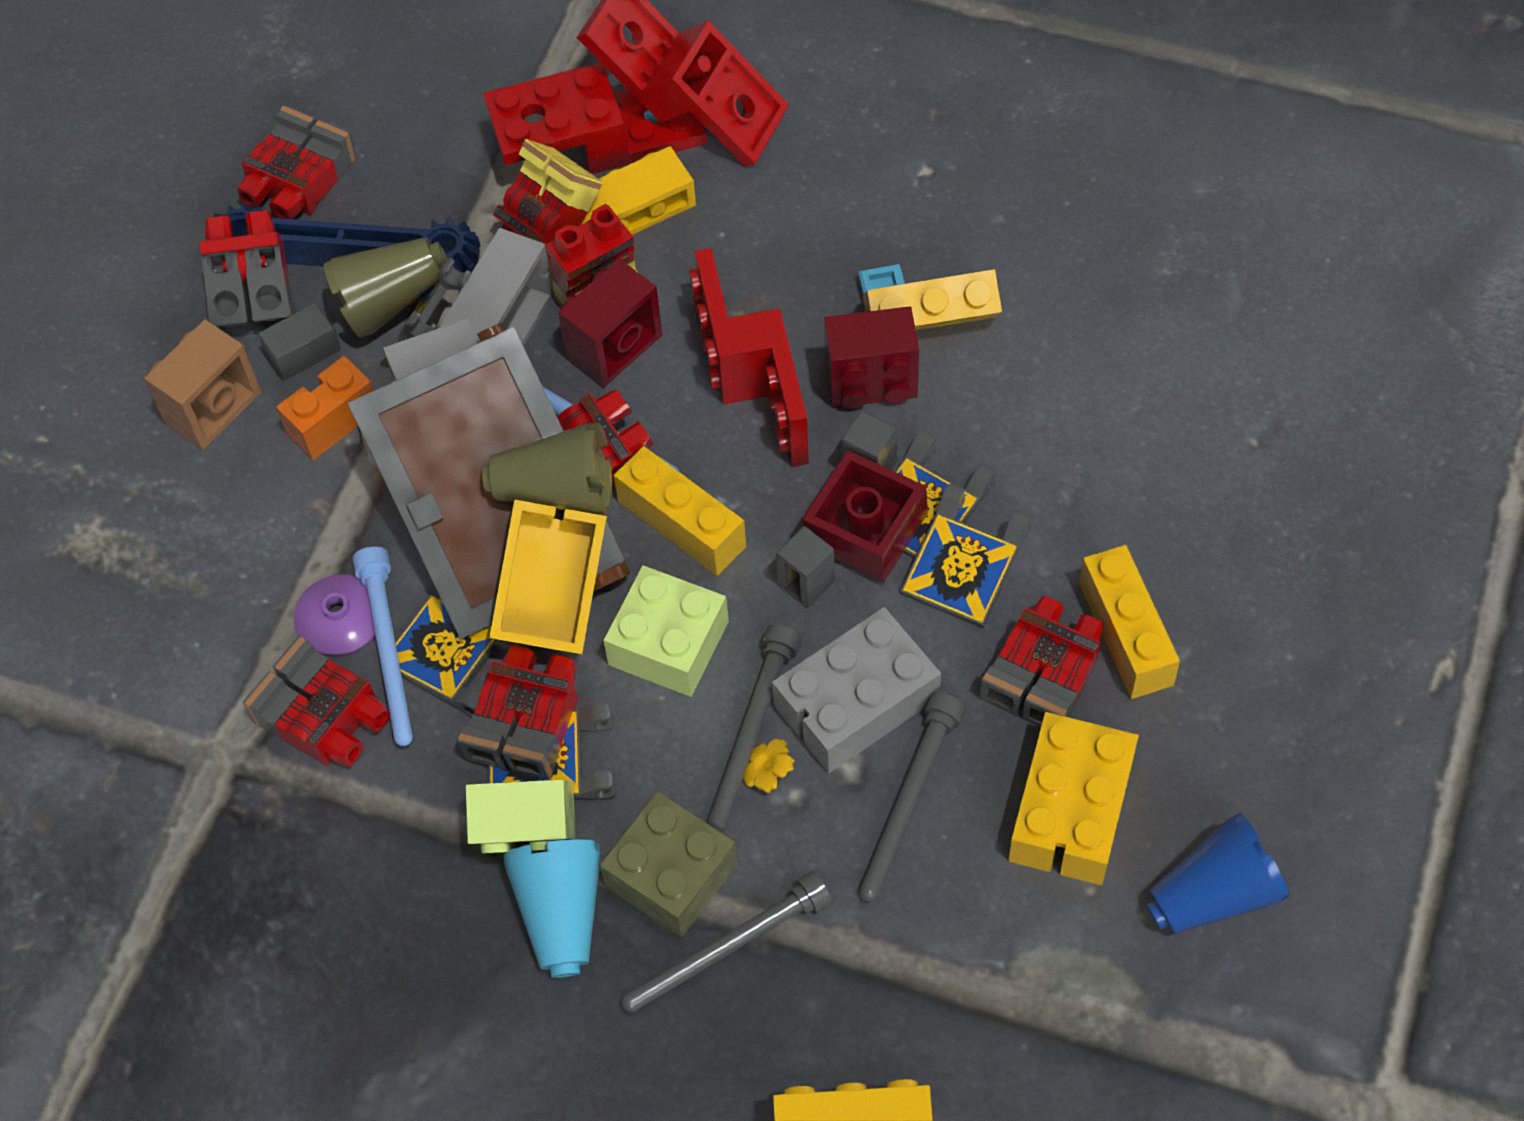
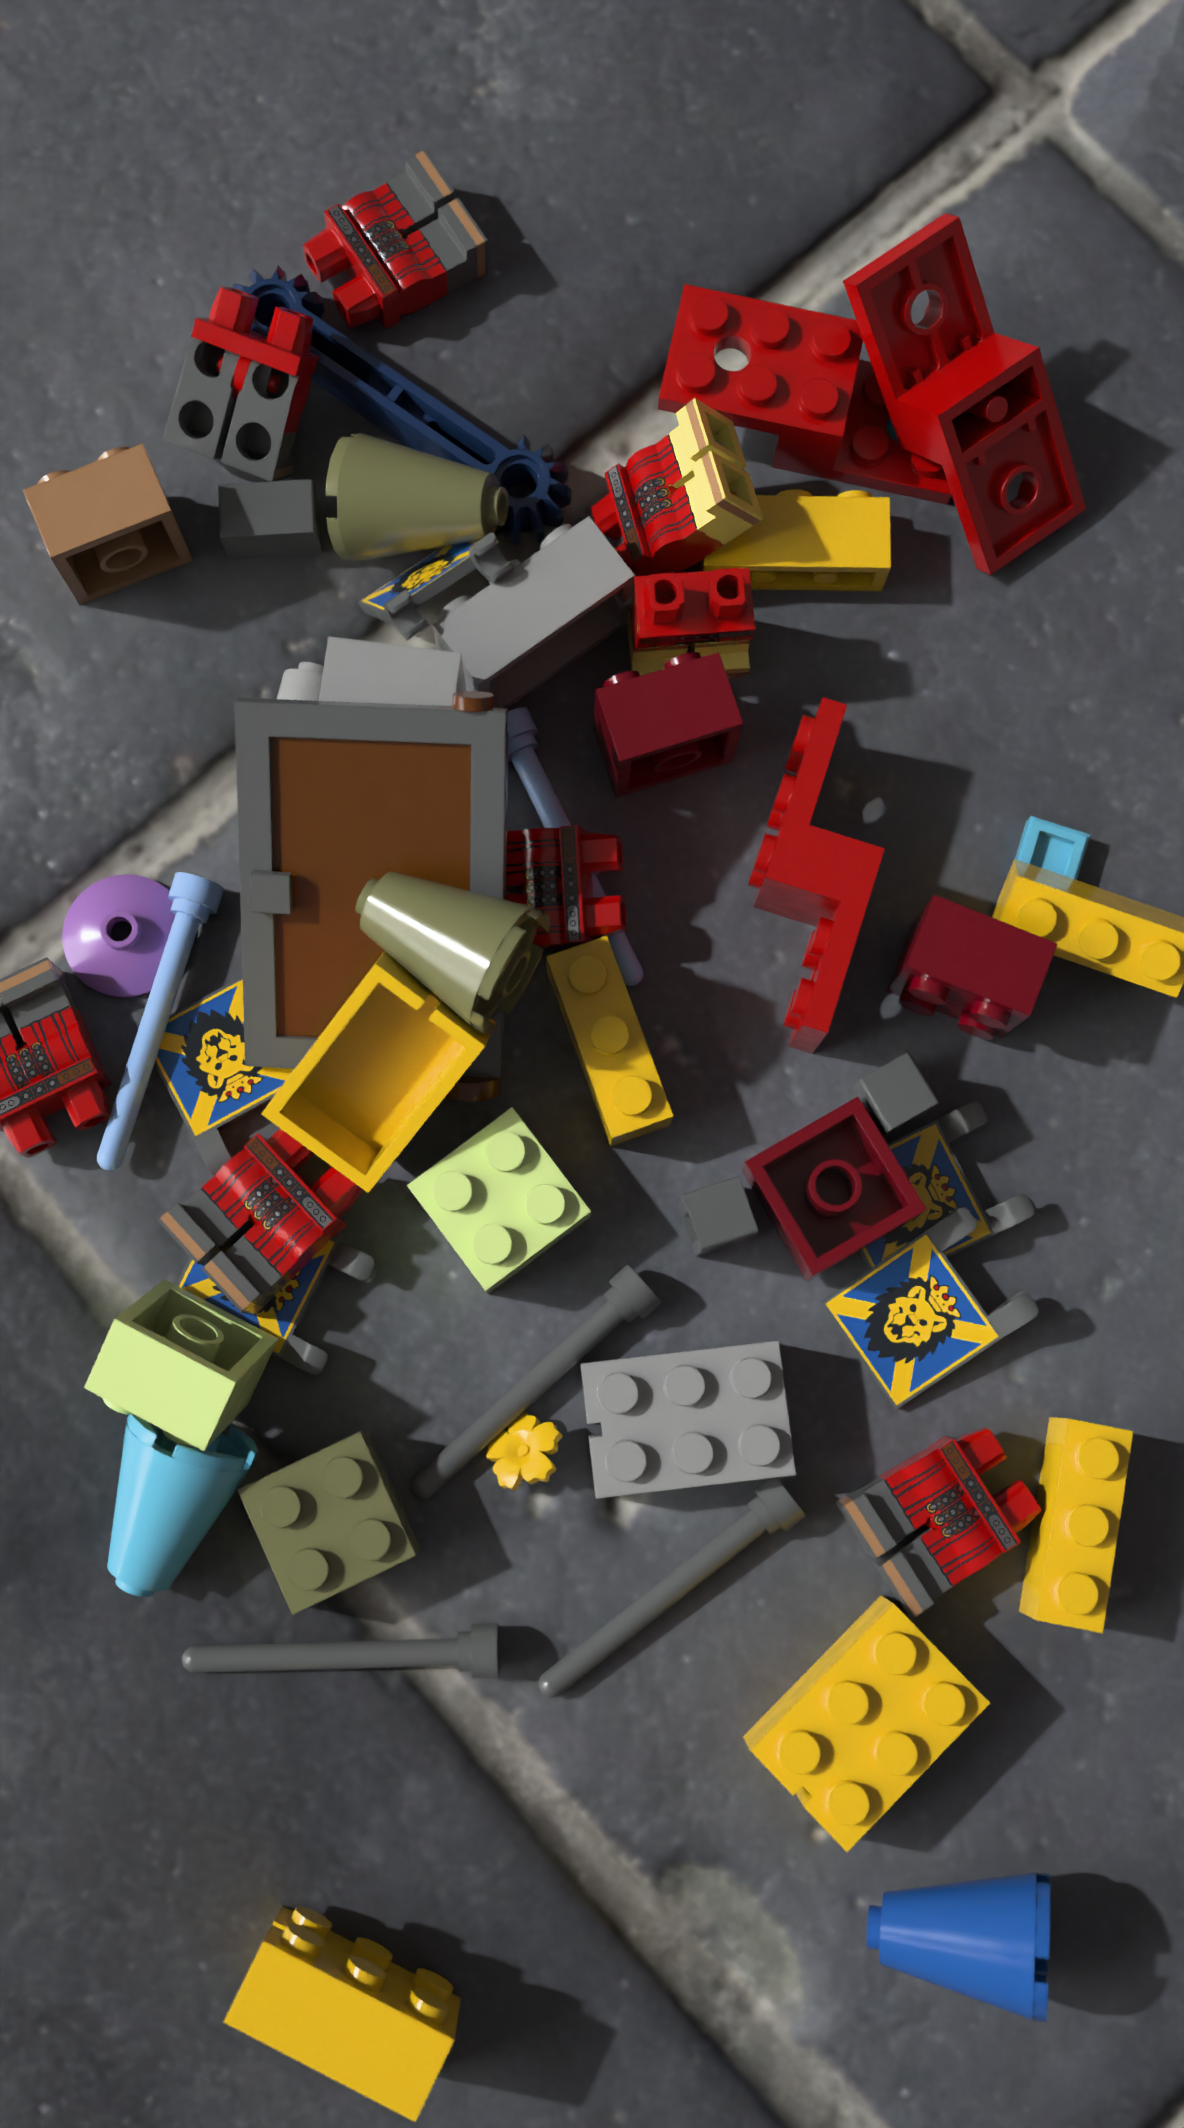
camera: 20 degrees right, 20 degrees up
orange brick [276,356,374,460] -> none

